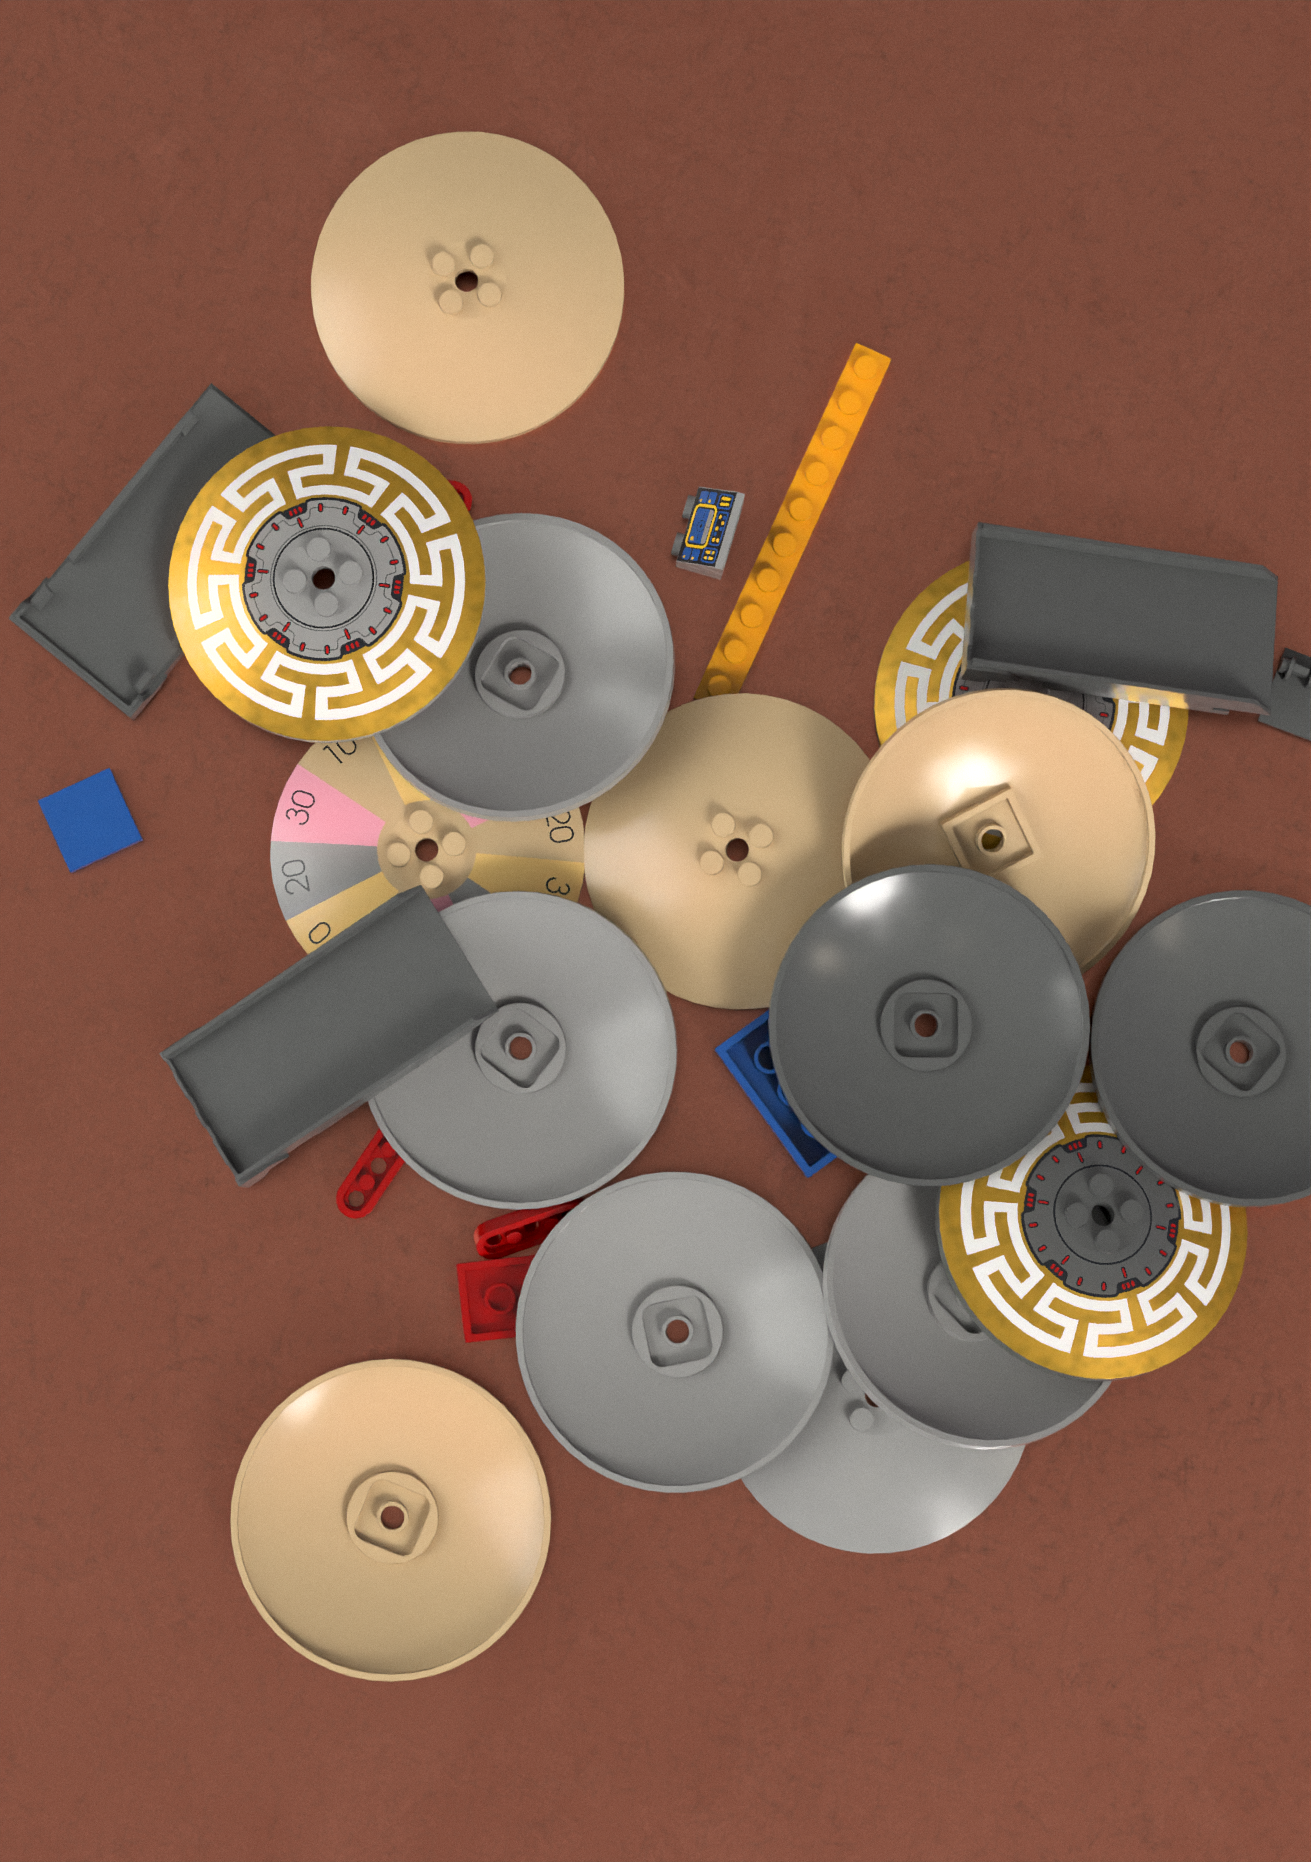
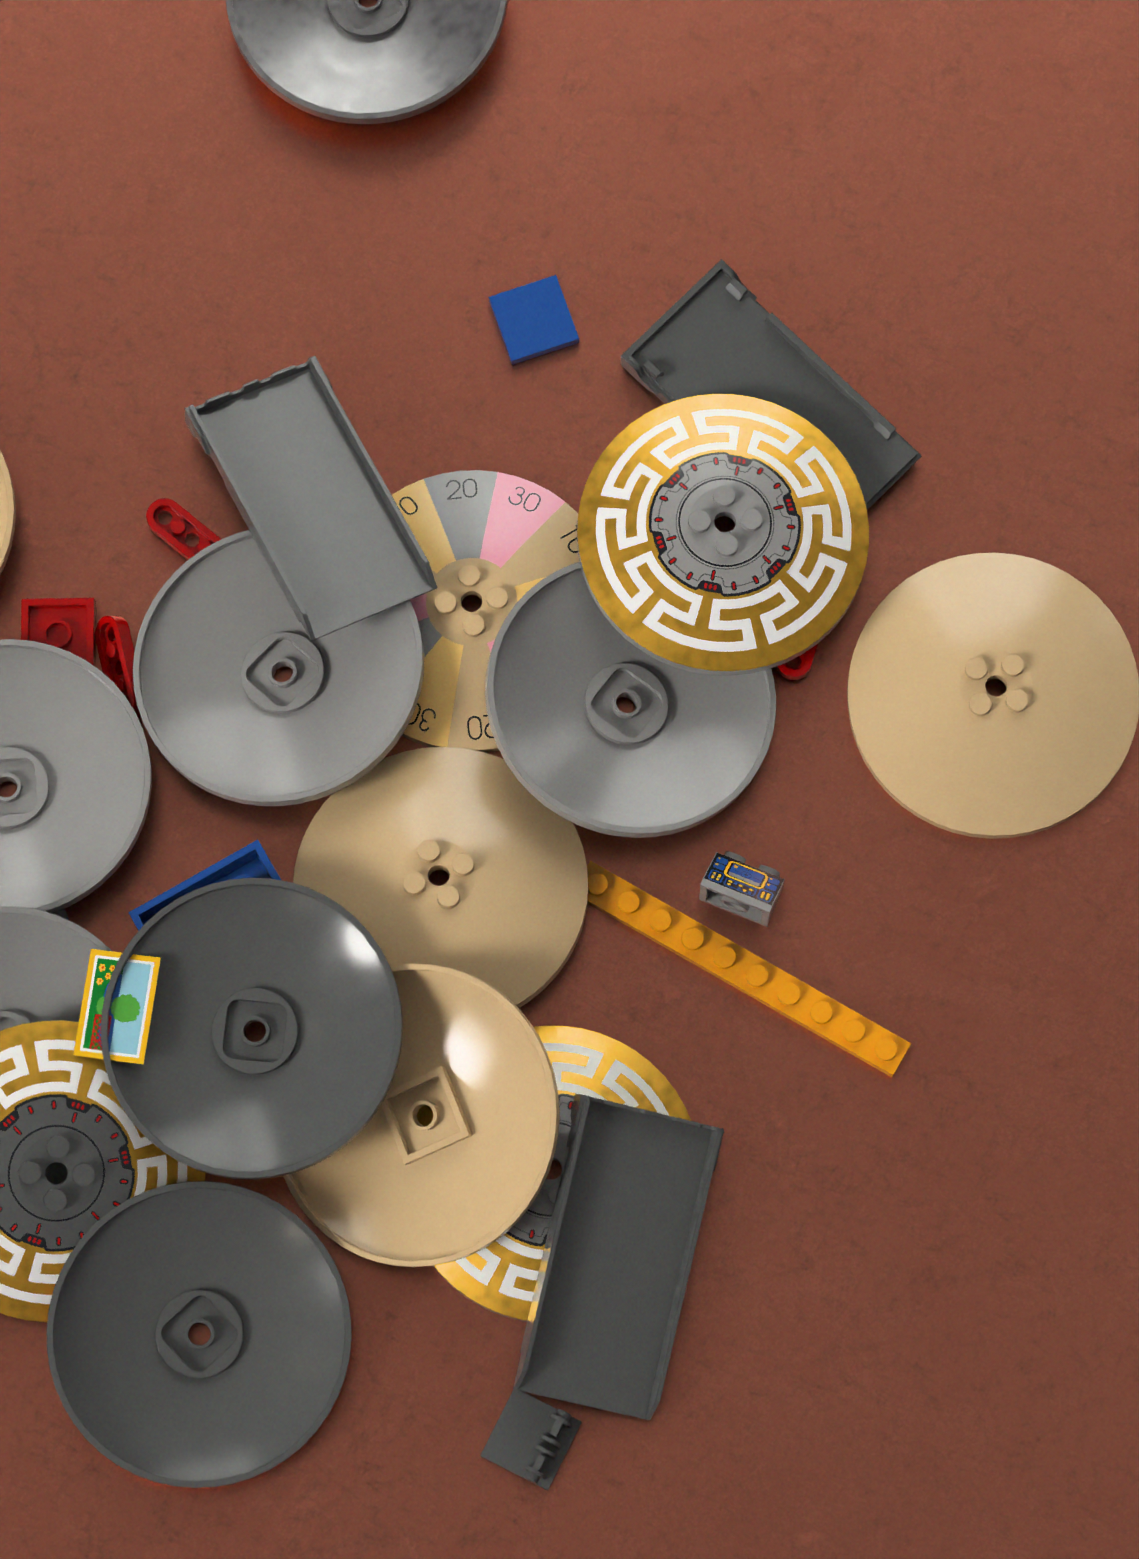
camera: 105 degrees right, 10 degrees down
none -> sticker [73,949,161,1065]

